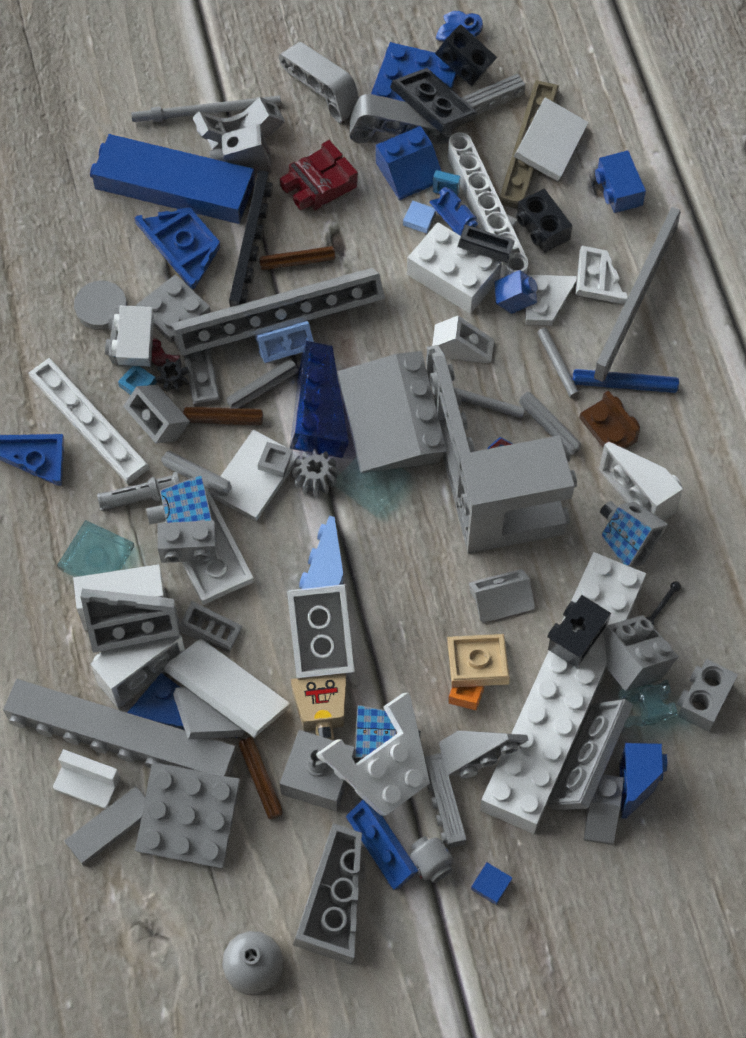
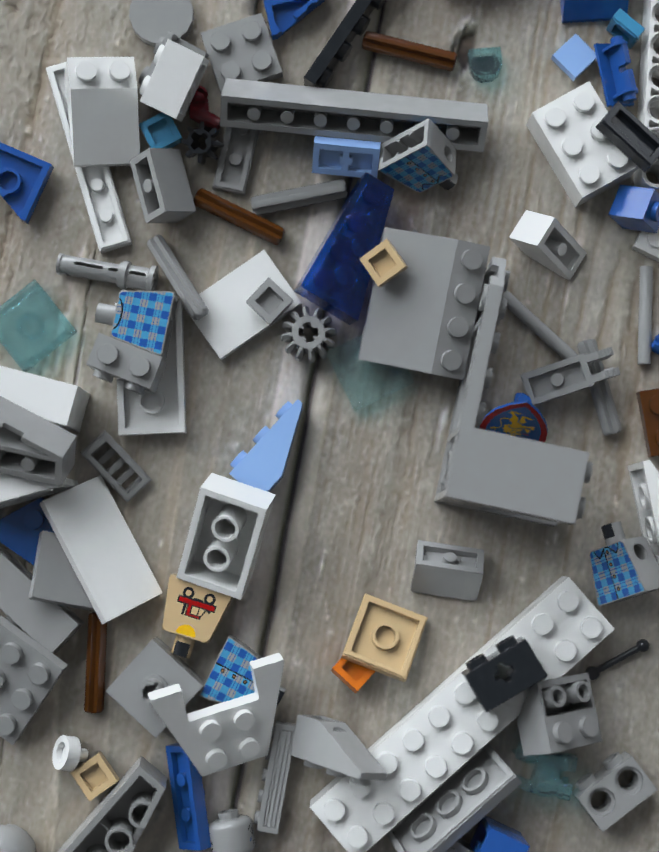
camera: 25 degrees right, 20 degrees up
none -> white tile [52,735,88,771]
none -> white slope [64,57,140,167]
none -> tan plate [71,751,120,802]
none -> tan plate [359,239,408,287]
none -> light grey torso [379,118,458,192]
none -> clear light blue tile [467,47,502,83]
none -> light grey hinge [520,347,621,406]

